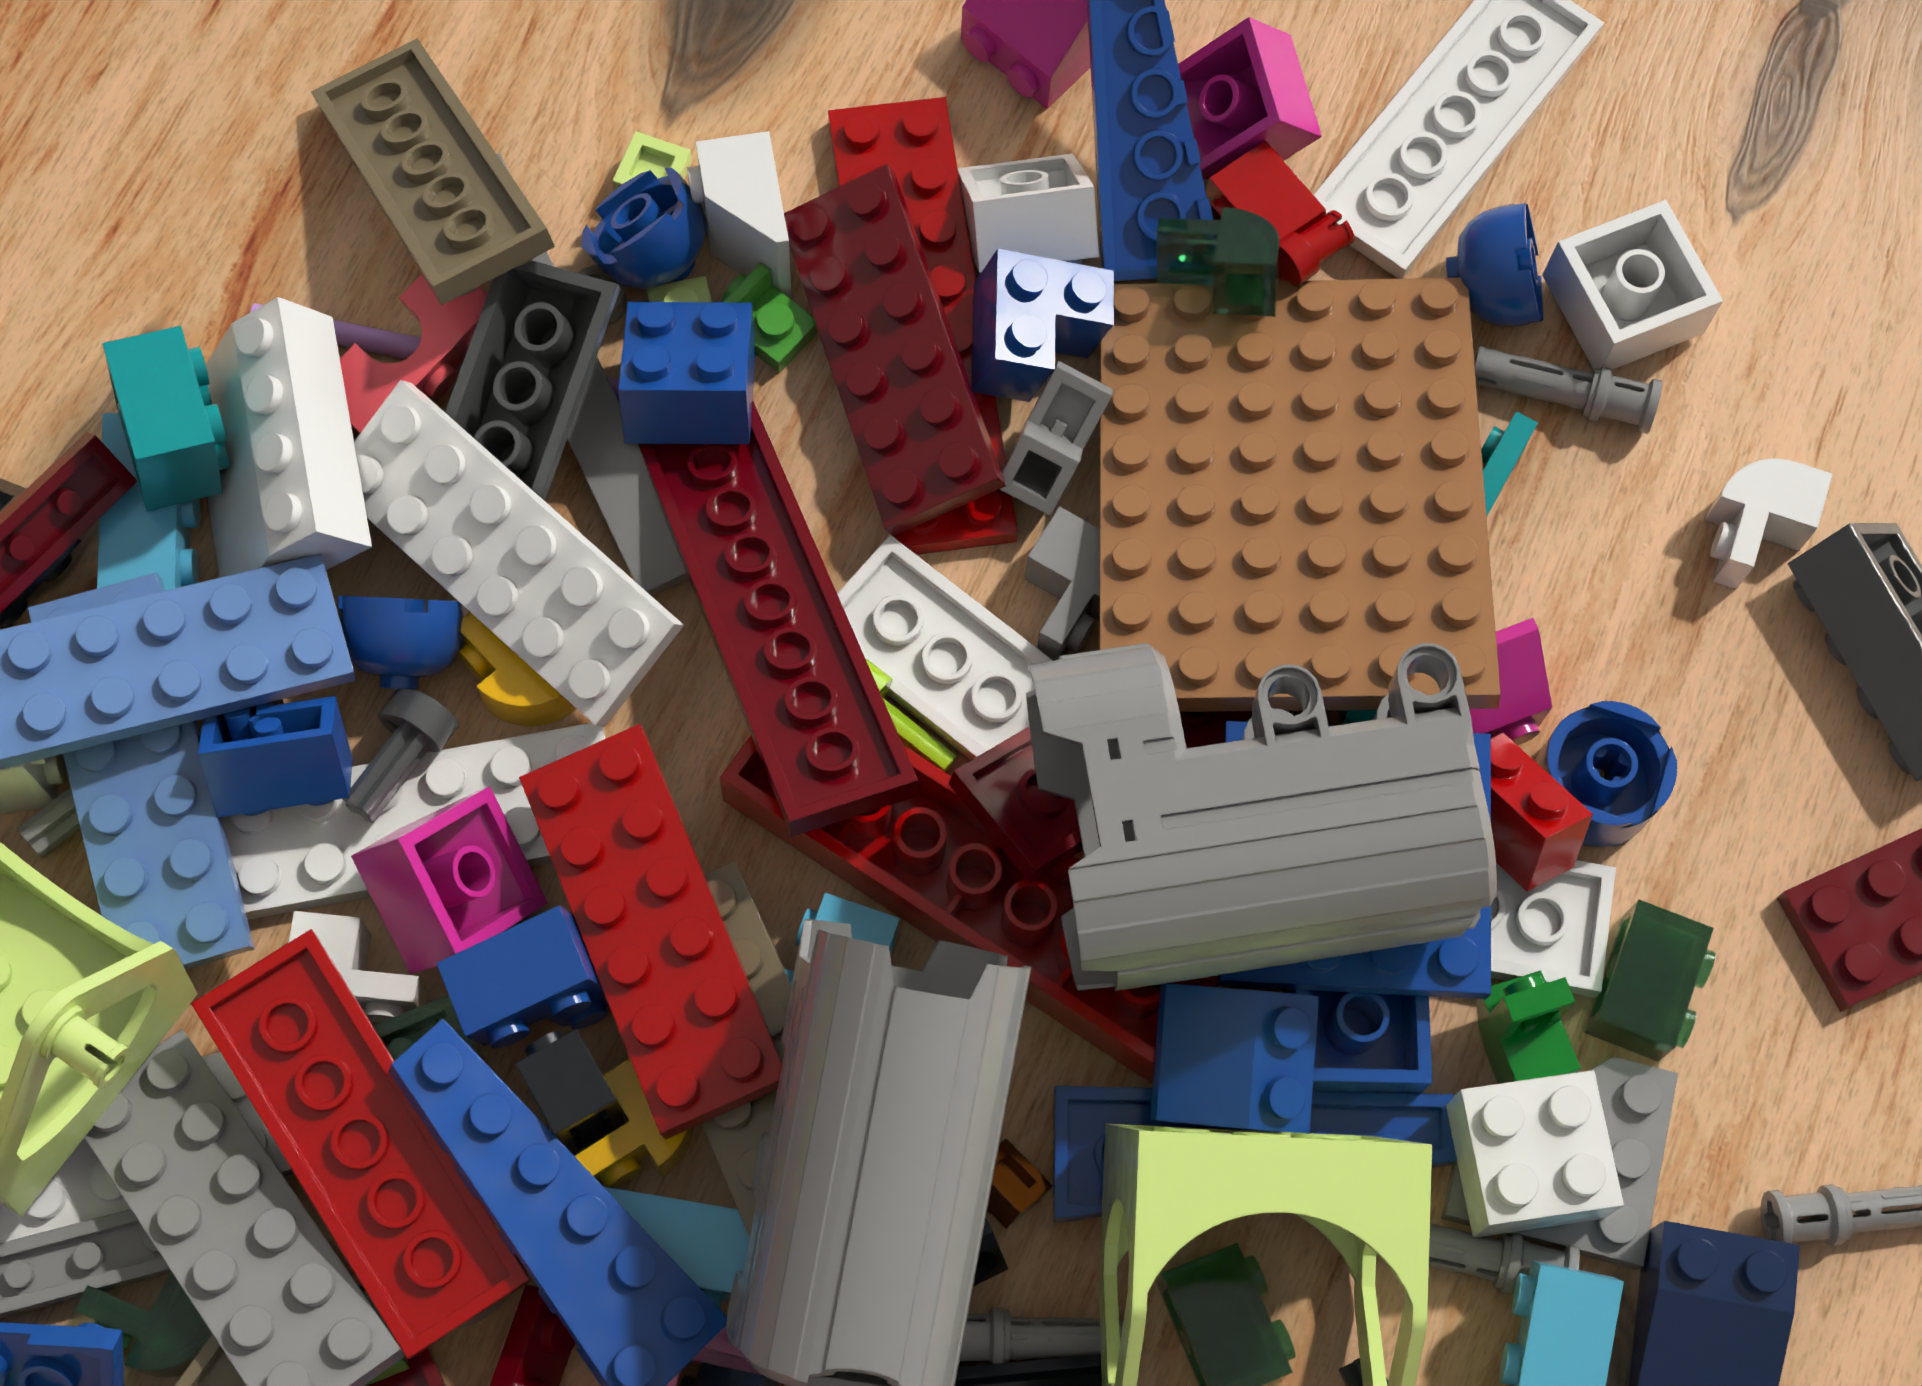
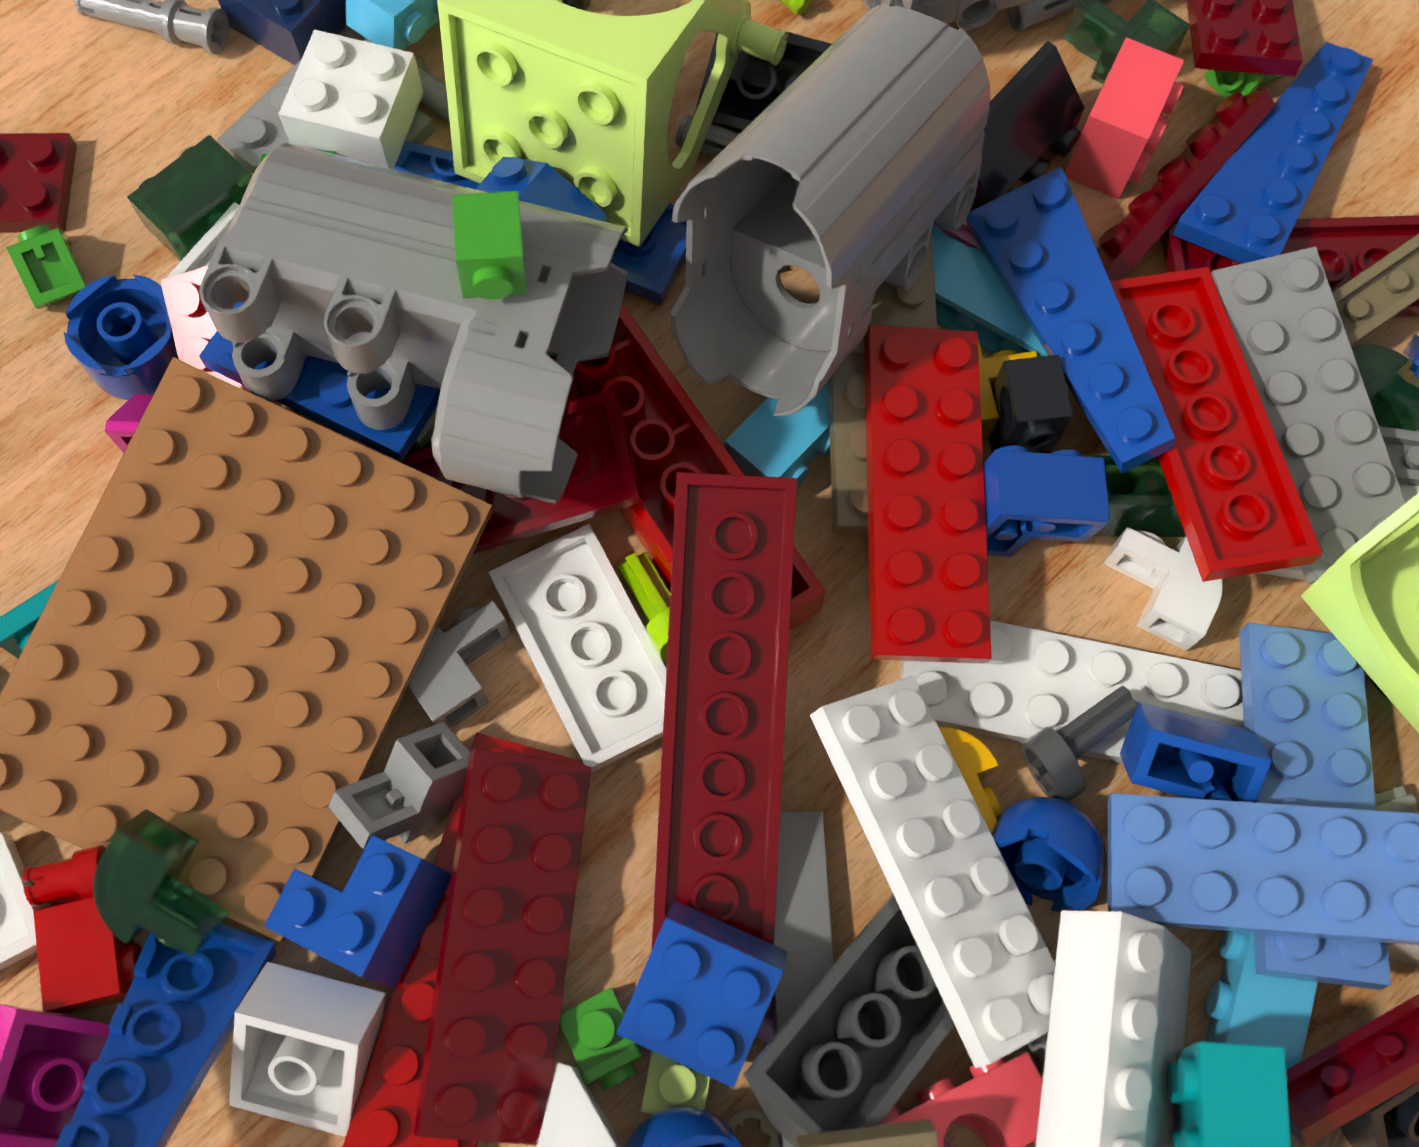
camera: 155 degrees left, 0 degrees up
dark pink slope [351,786,548,974] -> none
none -> bright green bracket [6,225,88,309]
none -> bright green brick [452,191,527,300]

